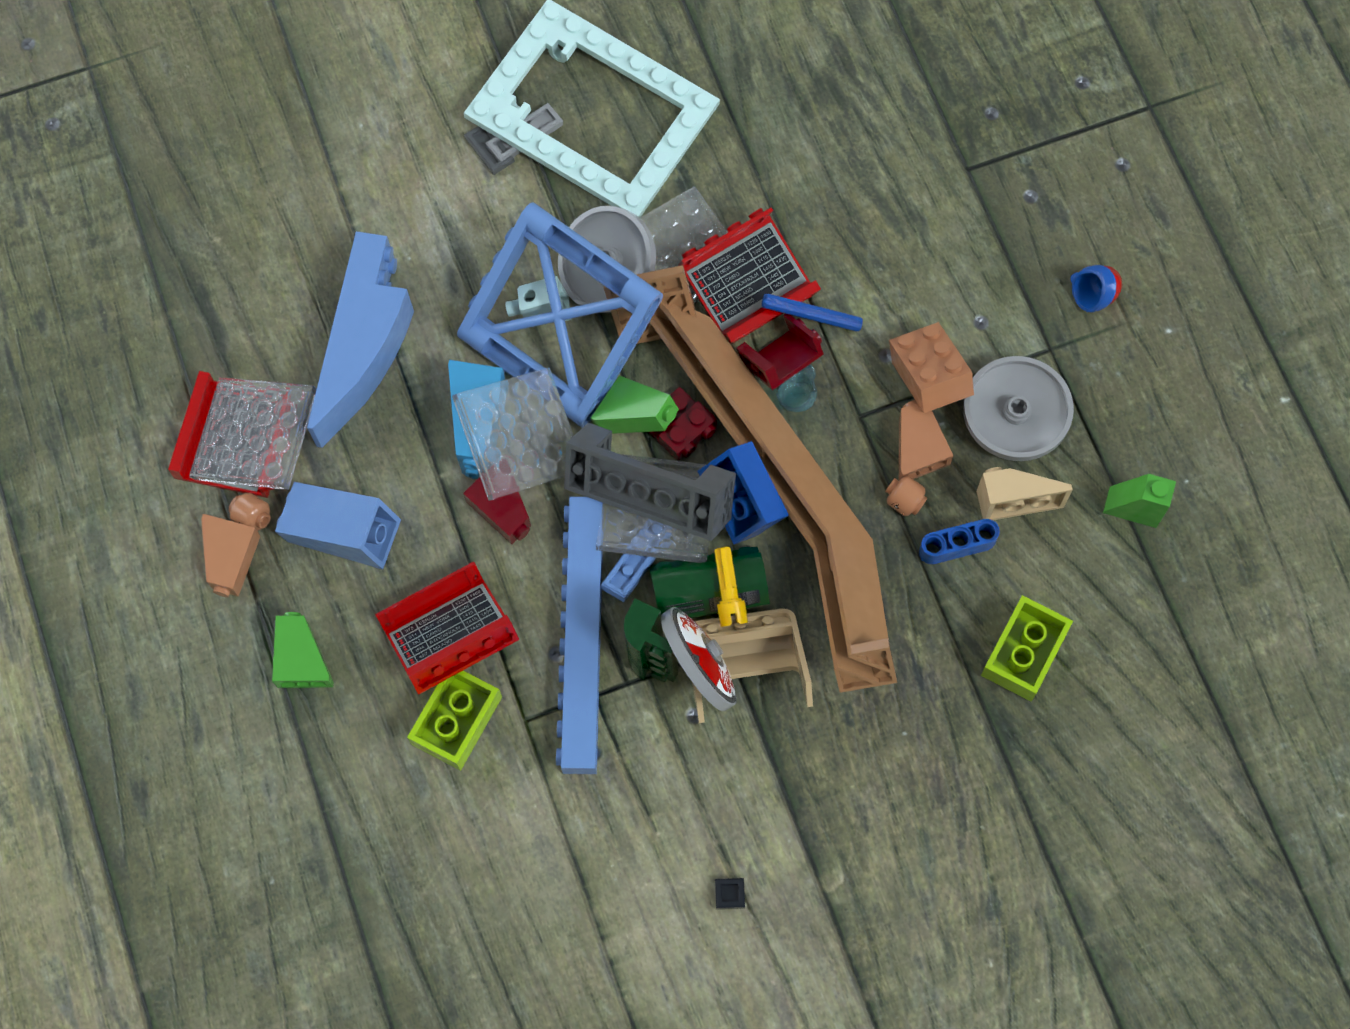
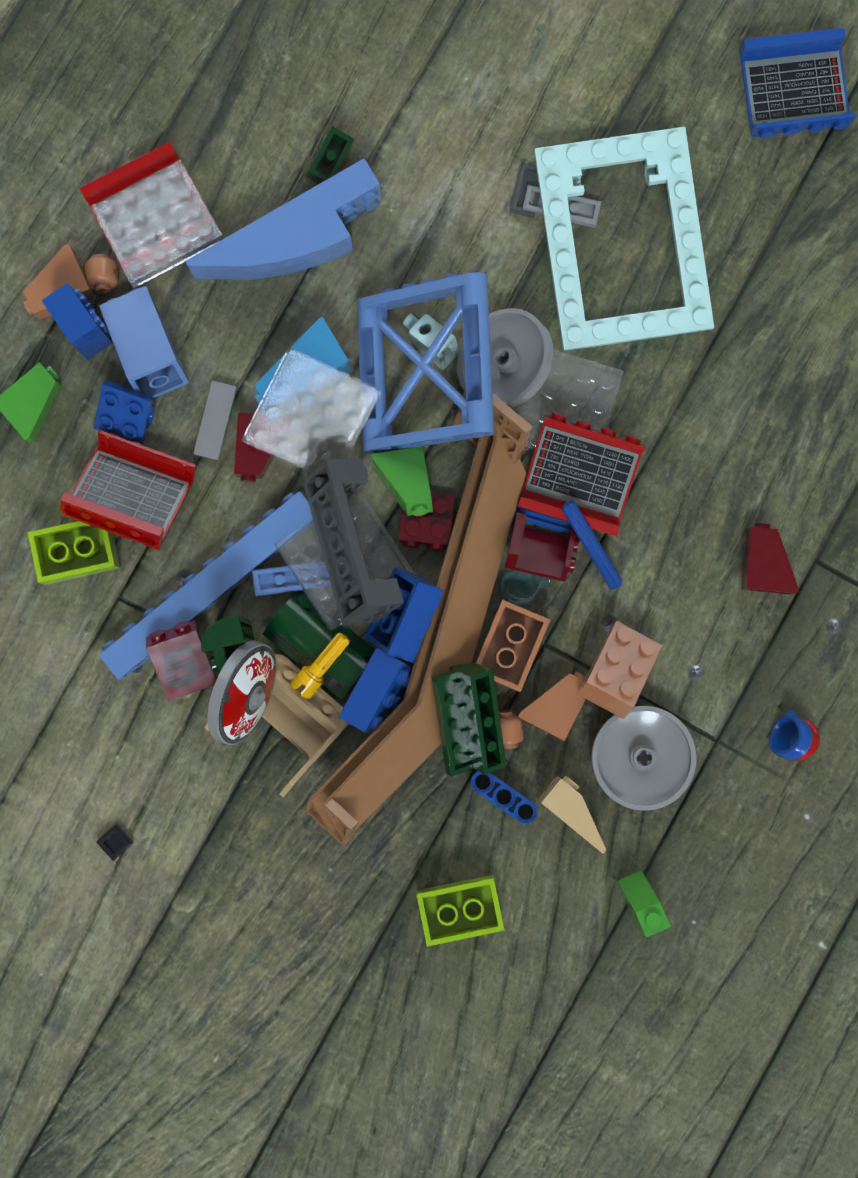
camera: 45 degrees right, 15 degrees up
none -> blue brick [41,283,112,360]
none -> blue plate [93,380,155,444]
none -> panel [146,620,217,701]
none -> light grey tile [193,381,238,461]
none -> dark green brick [305,126,354,184]
none -> blue brick [338,648,413,735]
none -> dark green brick [431,663,507,777]
none -> nougat brick [475,600,550,692]
none -> blue axle [513,505,578,537]
none -> dark red slope [741,523,799,595]

